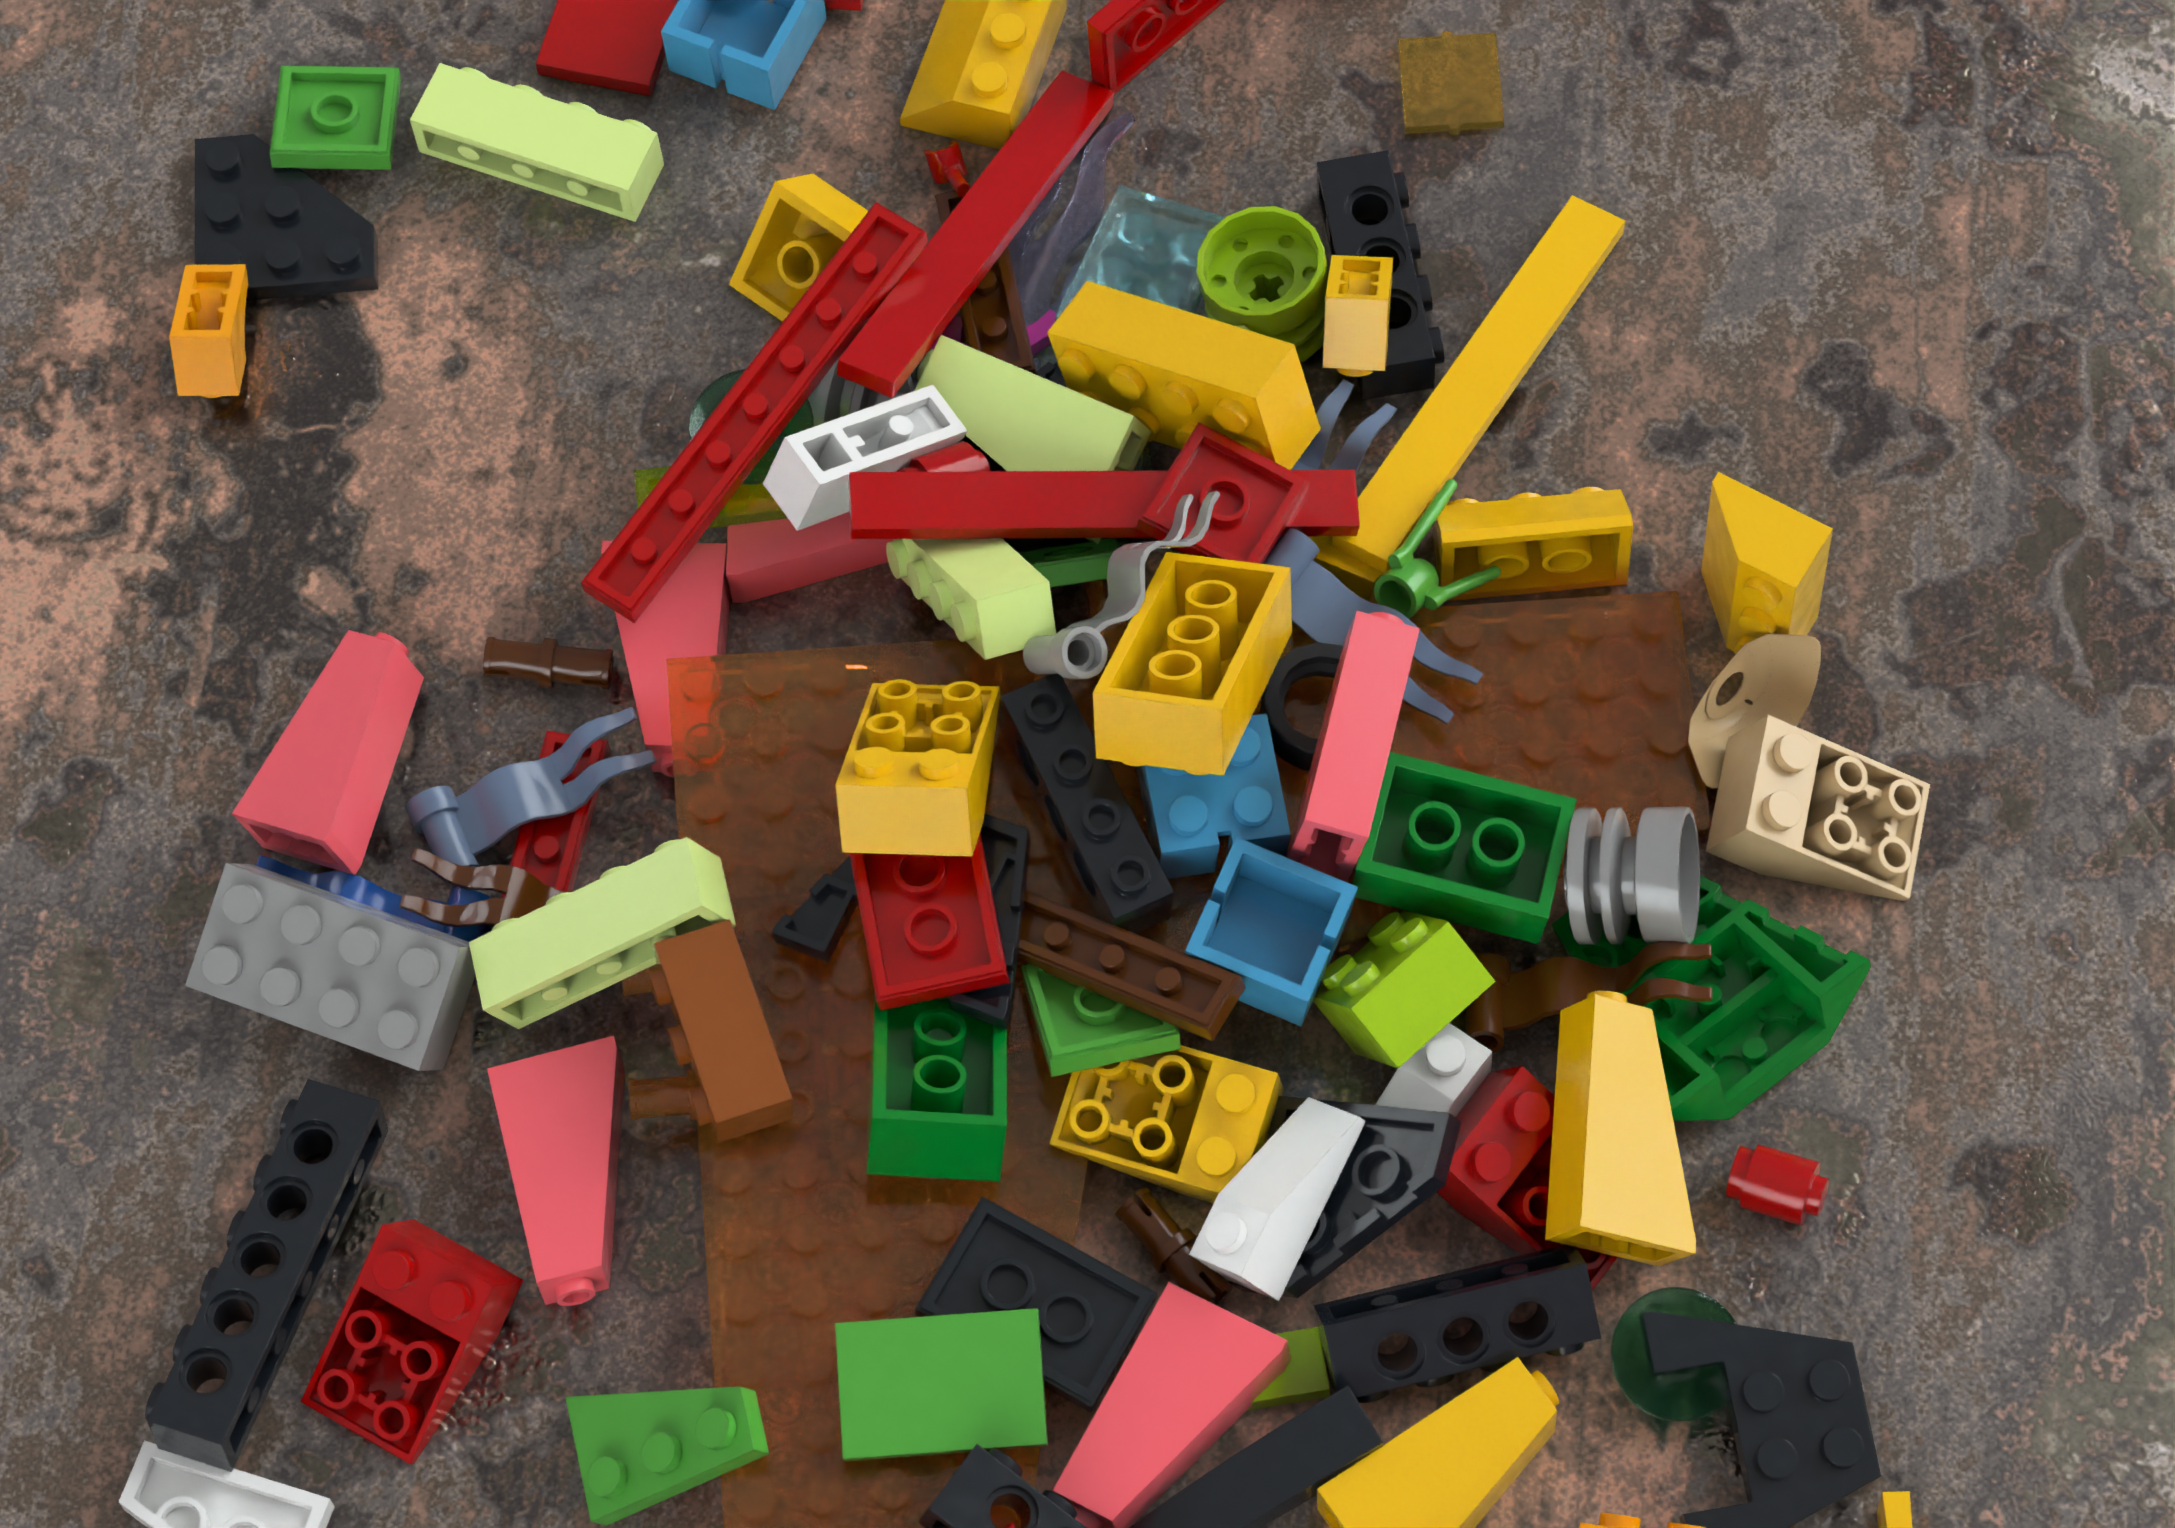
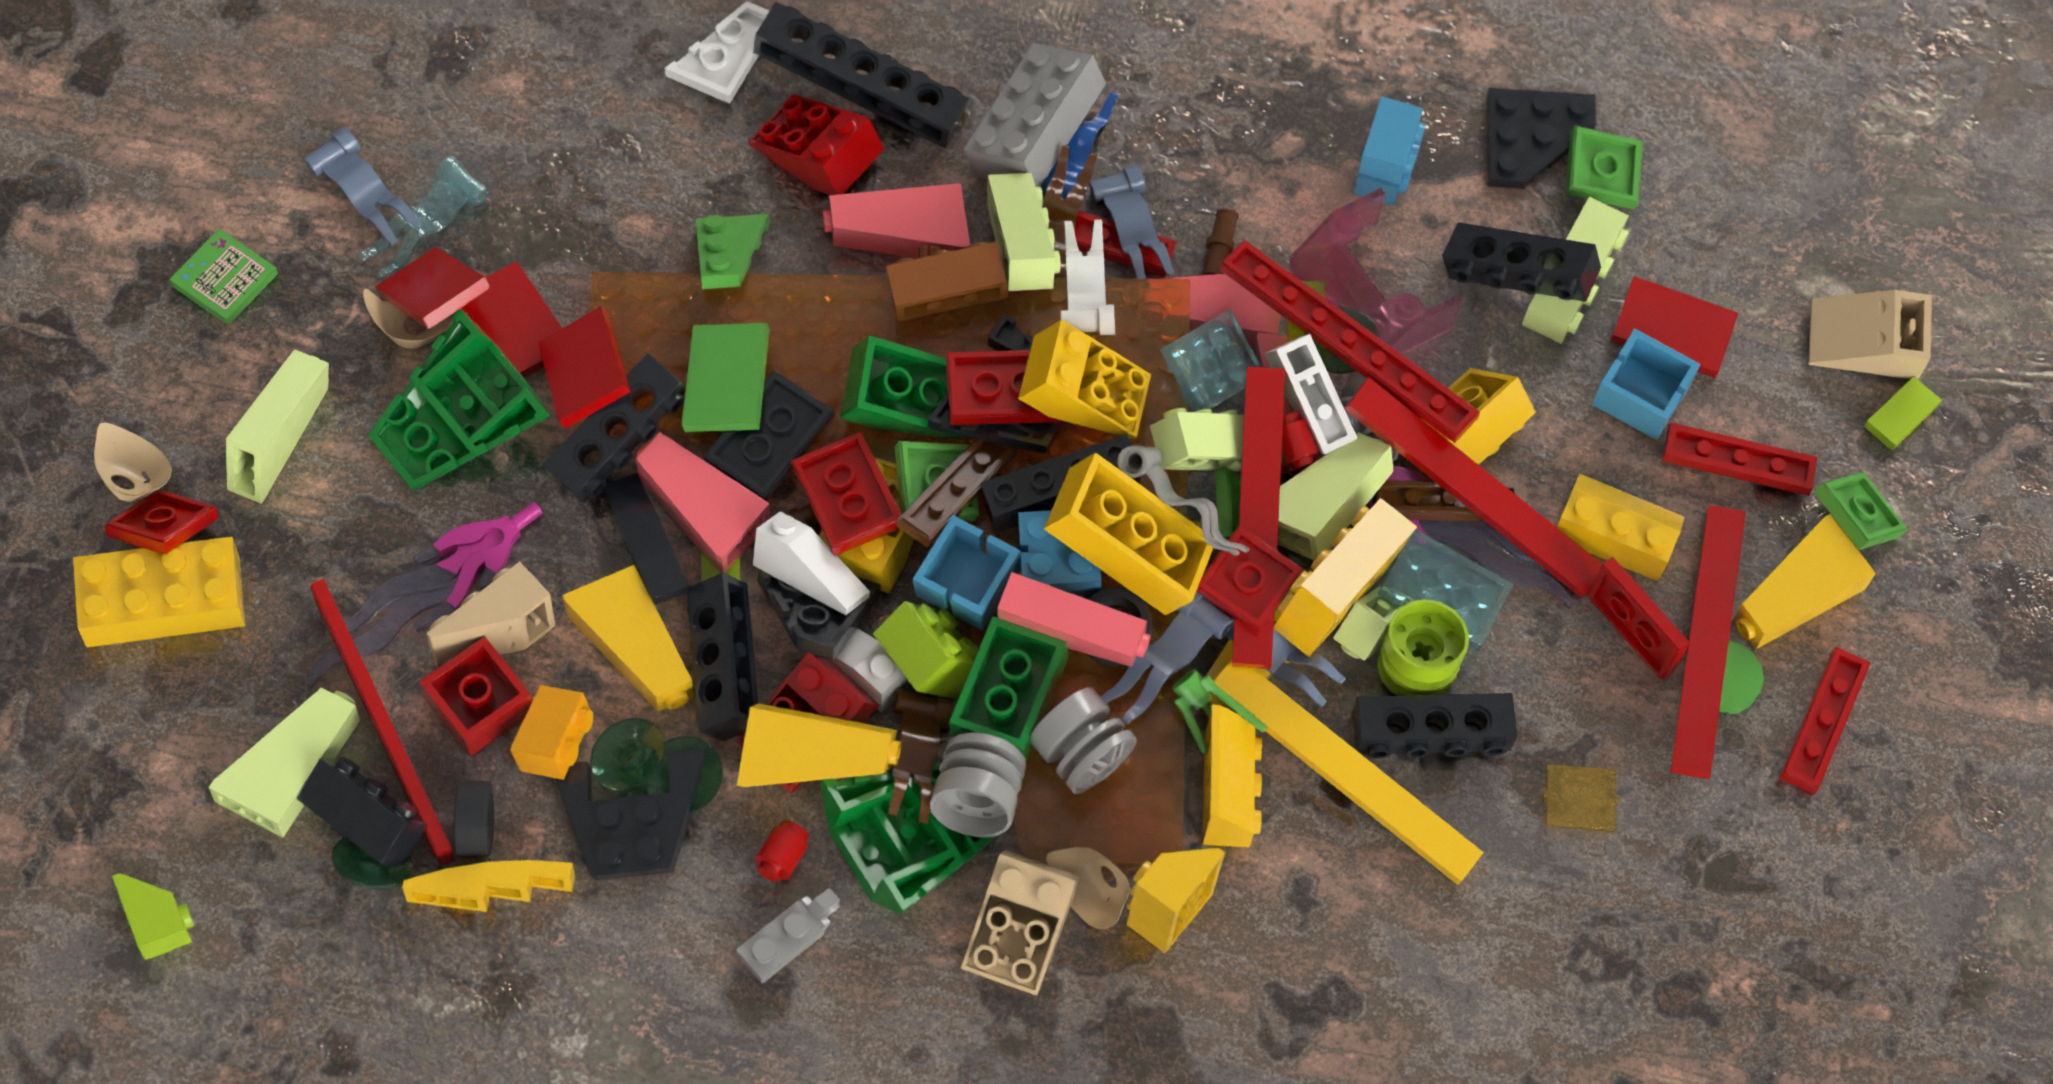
camera: 85 degrees right, 0 degrees up
light orange arch [169,264,248,398] -> none
coral slope [232,630,424,875] -> none
red hand [924,140,971,197] -> none
yellow arch [1323,255,1393,377] -> none
none -> clear green dish [590,718,666,791]
none -> light grey hinge [736,888,840,984]
none -> red tile [791,431,902,556]
none -> light grey wheel [1029,687,1137,794]
none -> white flag [1061,219,1115,335]
none -> clear light blue plate [1160,309,1261,412]
none -> clear pink windscreen [1289,188,1462,355]
none -> dark azure piece [1353,96,1426,206]
none -> black brick [1442,222,1601,302]

